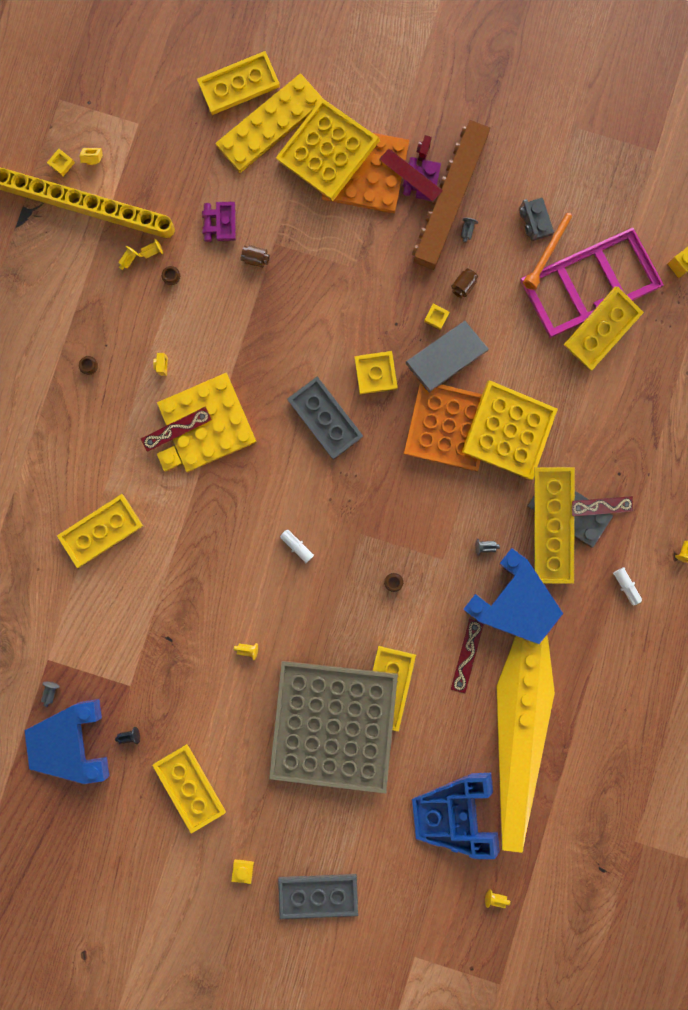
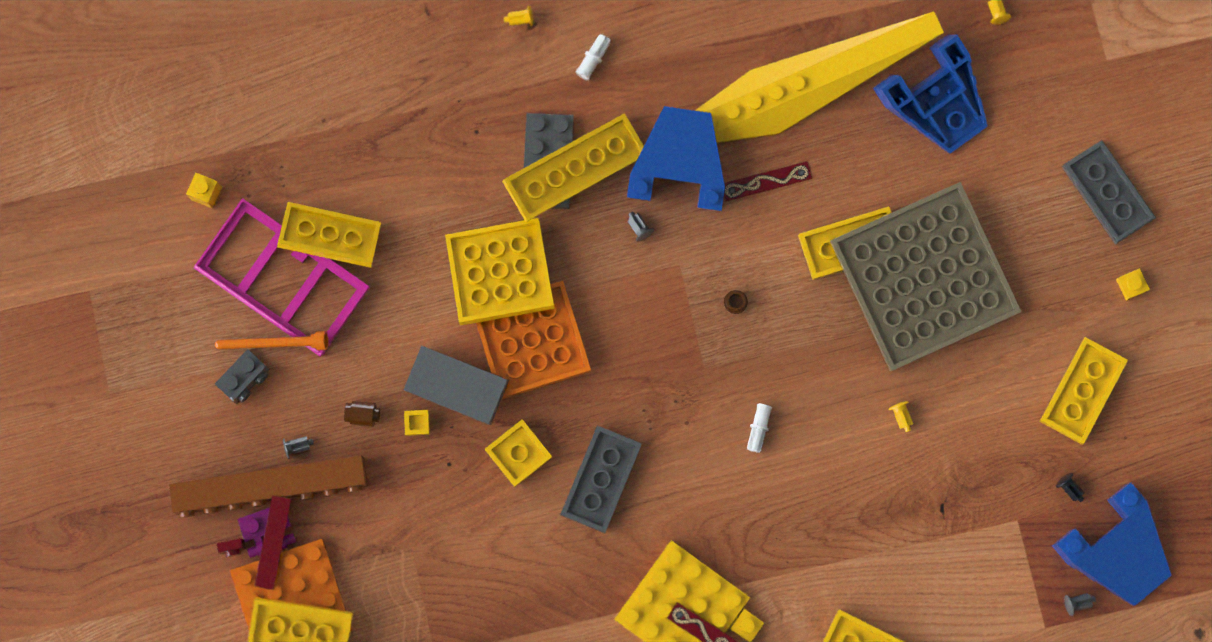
camera: 120 degrees left, 5 degrees down
sticker [572,496,633,516] -> none

